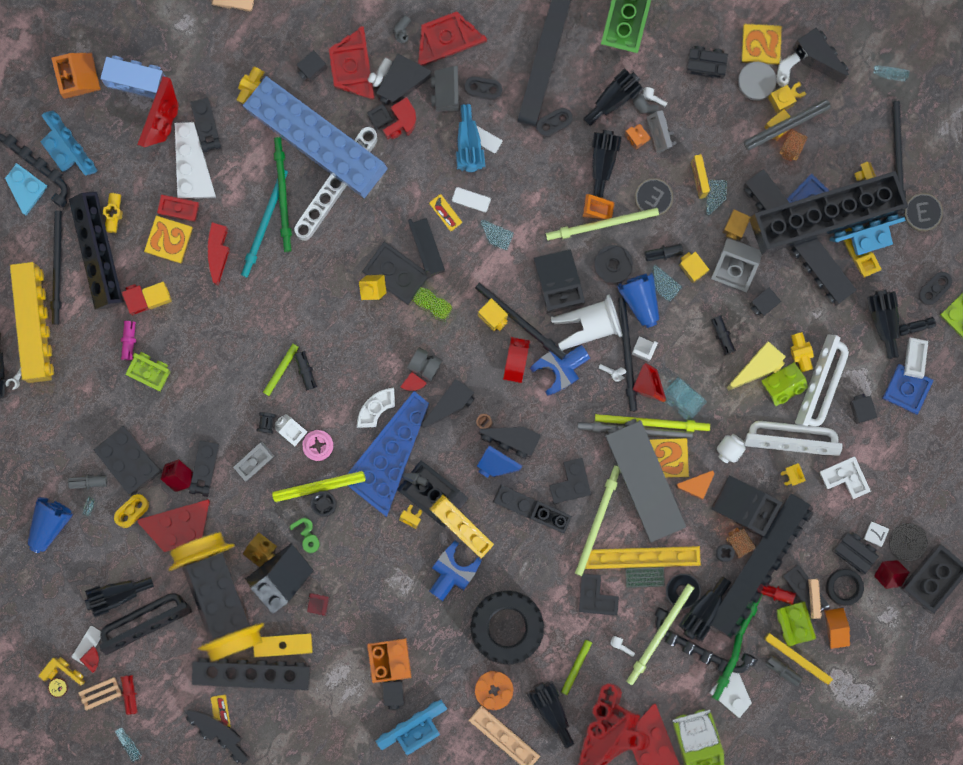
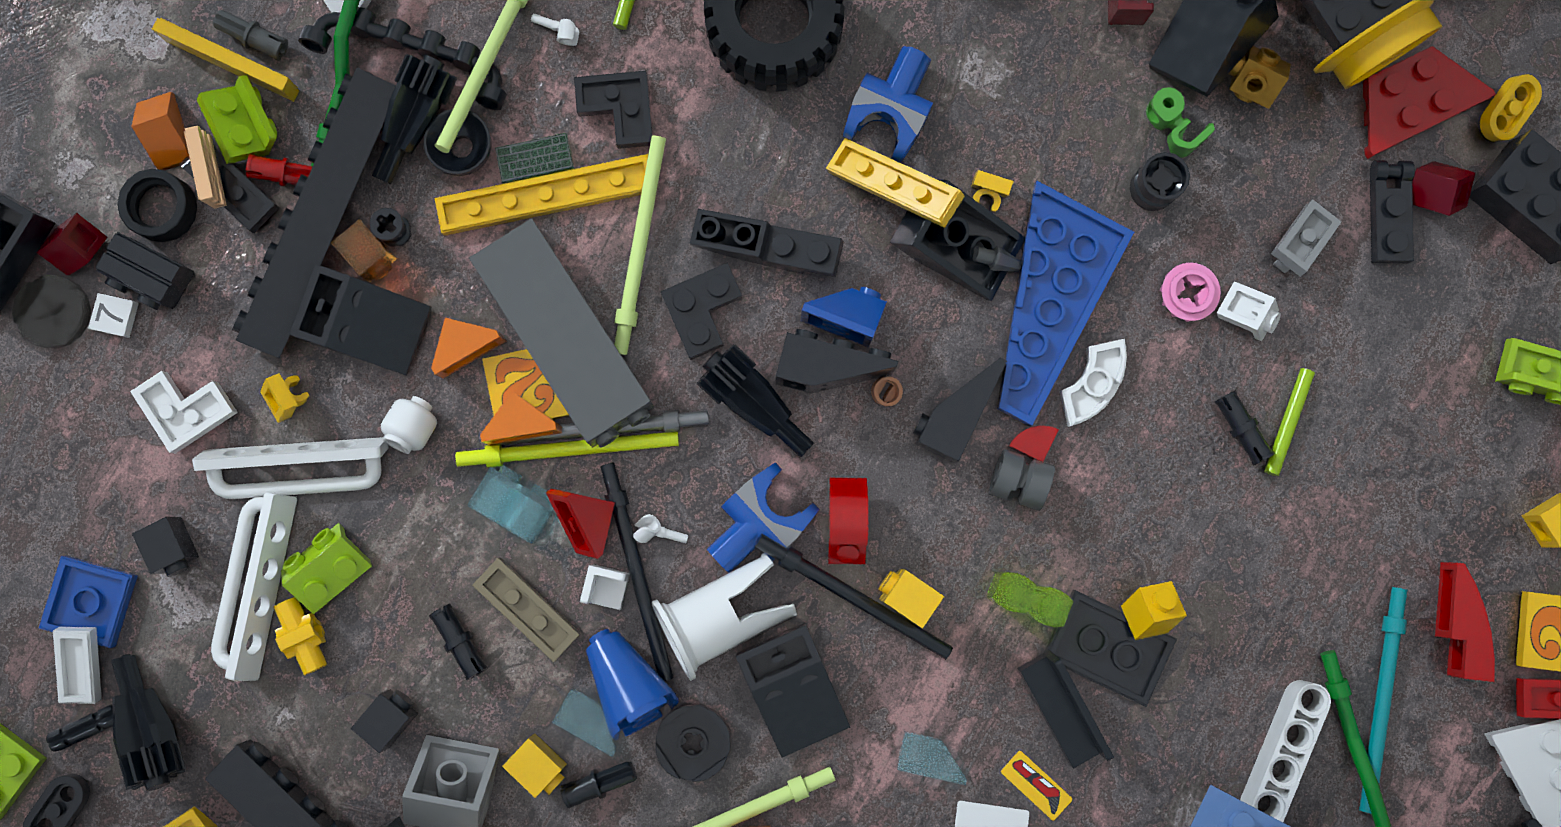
camera: 175 degrees right, 0 degrees up
black bush [256,412,276,434] -> none
neon yellow axle [272,471,365,502] -> none
light yellow slope [727,342,786,390] -> none
none -> dark tan plate [472,557,581,662]
none -> orange slope [480,391,562,445]
none -> black piece [696,344,814,457]

